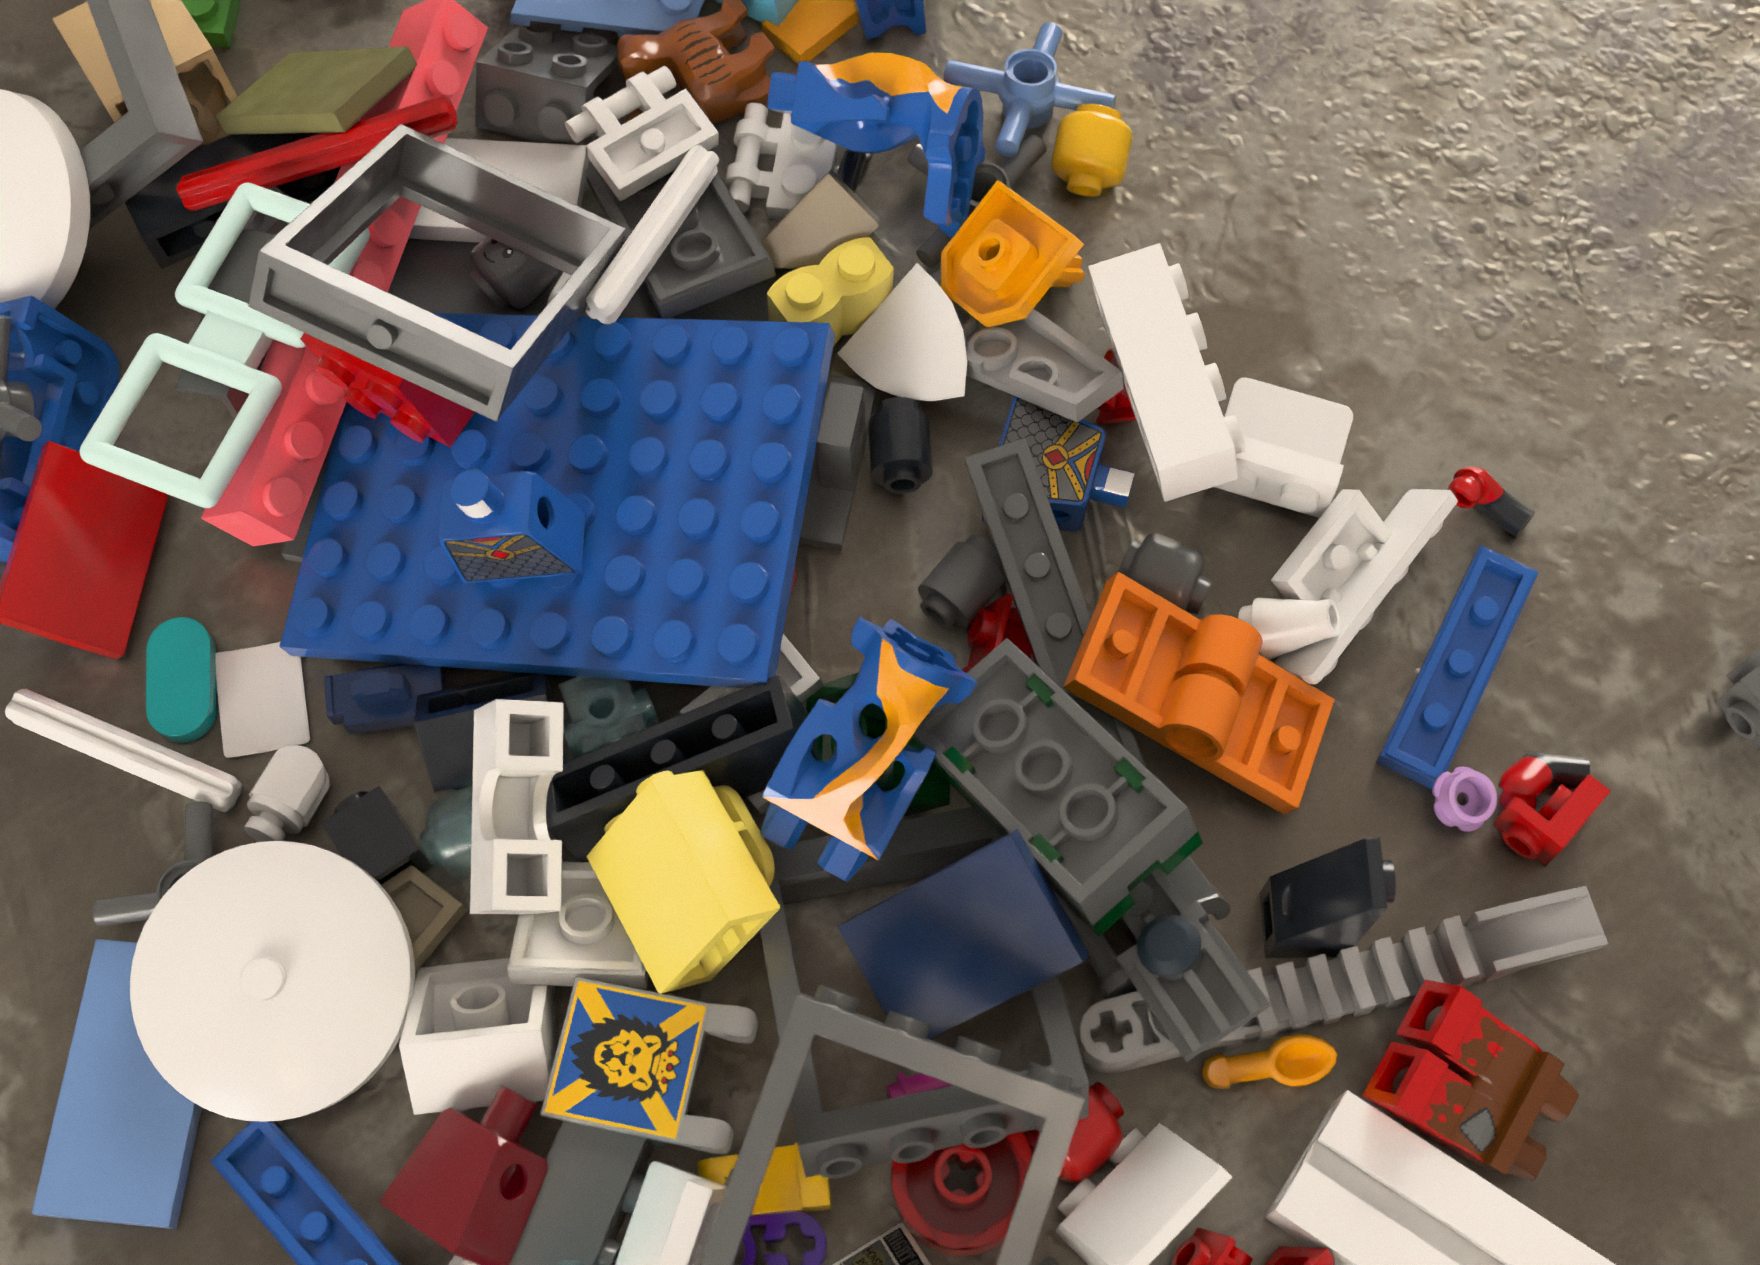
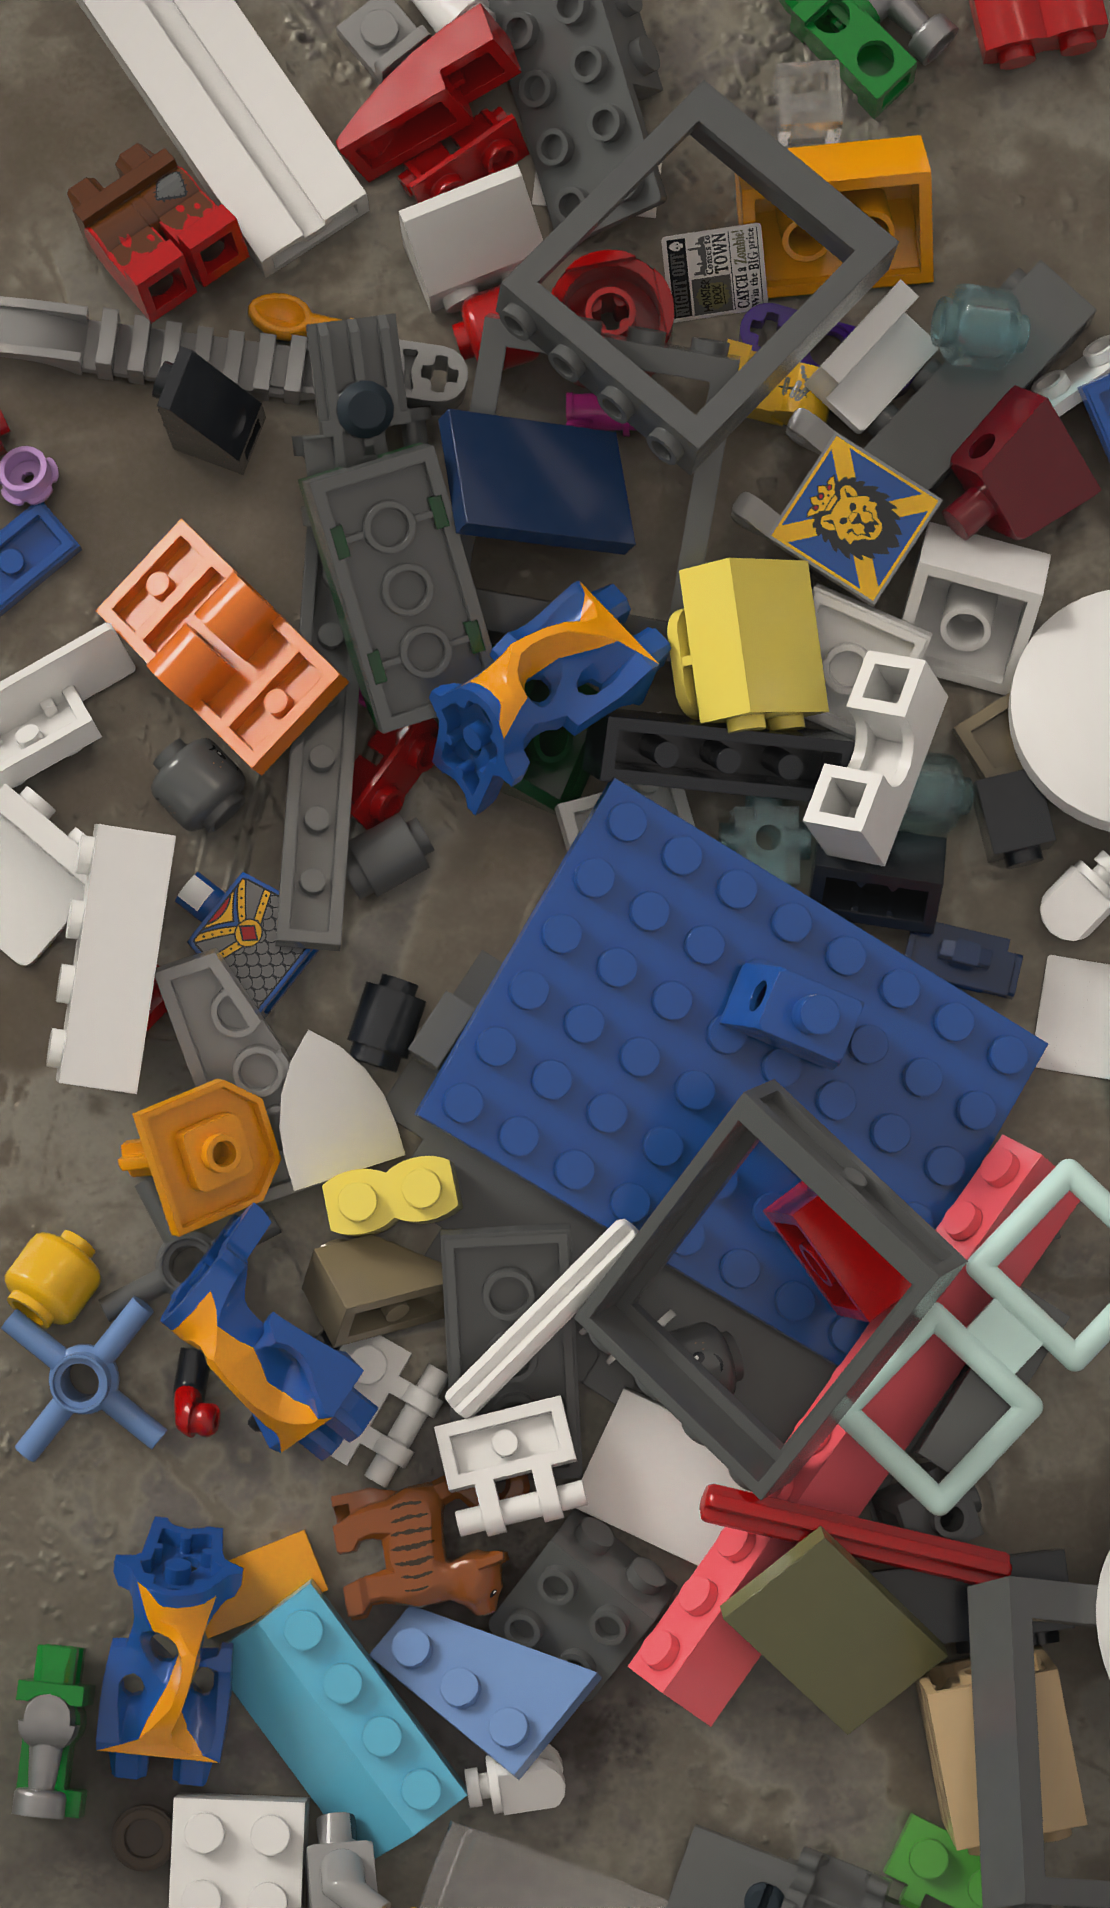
camera: 160 degrees left, 15 degrees up
white cone [1238,598,1340,660] -> none

